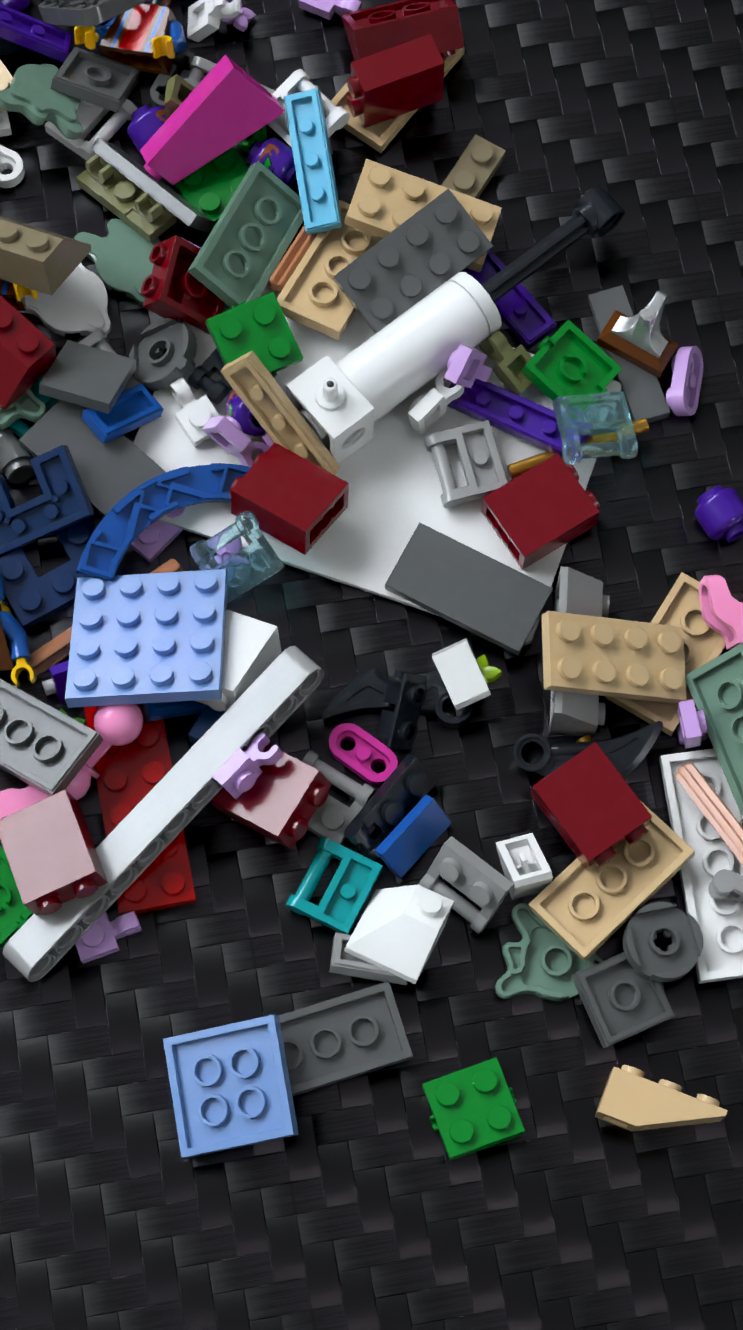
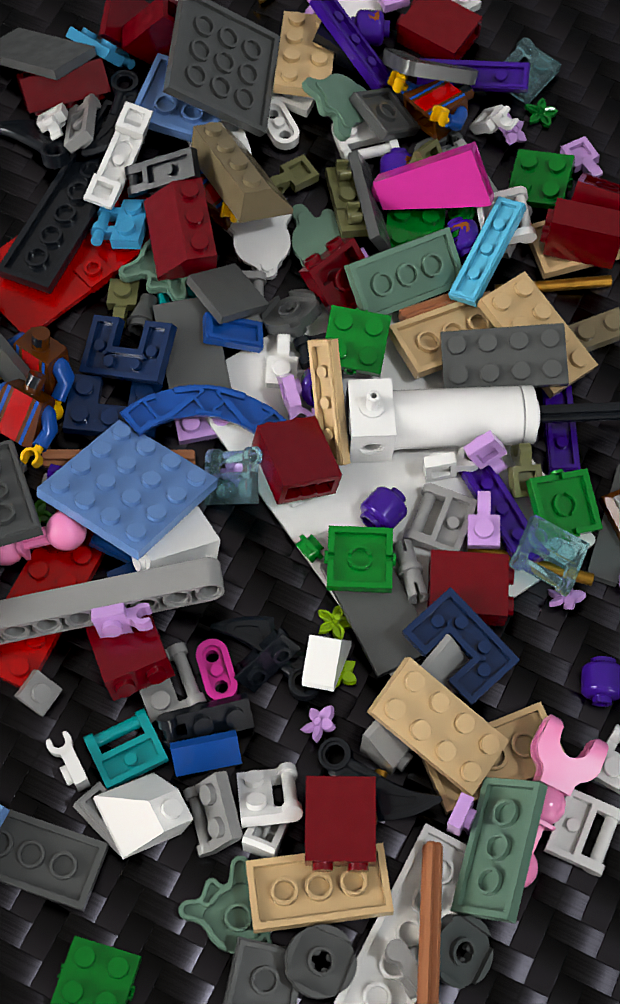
camera: 35 degrees right, 5 degrees down
none -> light grey plate [14,669,63,716]
none -> white plate [46,731,91,792]
none -> white plate [236,762,303,828]
none -> olive plate [270,154,319,194]
none -> green plate [295,534,324,563]
none -> lavender plant [300,705,336,743]
none -> lime plant [318,605,351,639]
none -> green plate [324,525,396,593]
none -> dark purple head [360,486,407,529]
none -> light grey pin [393,539,429,604]
none -> dark blue plate [402,587,520,707]
none -> lavender plate [467,491,500,549]
none -> pearl gold bar [494,275,612,292]
none -> green plate [508,149,575,209]
none -> lavender plant [548,583,586,610]

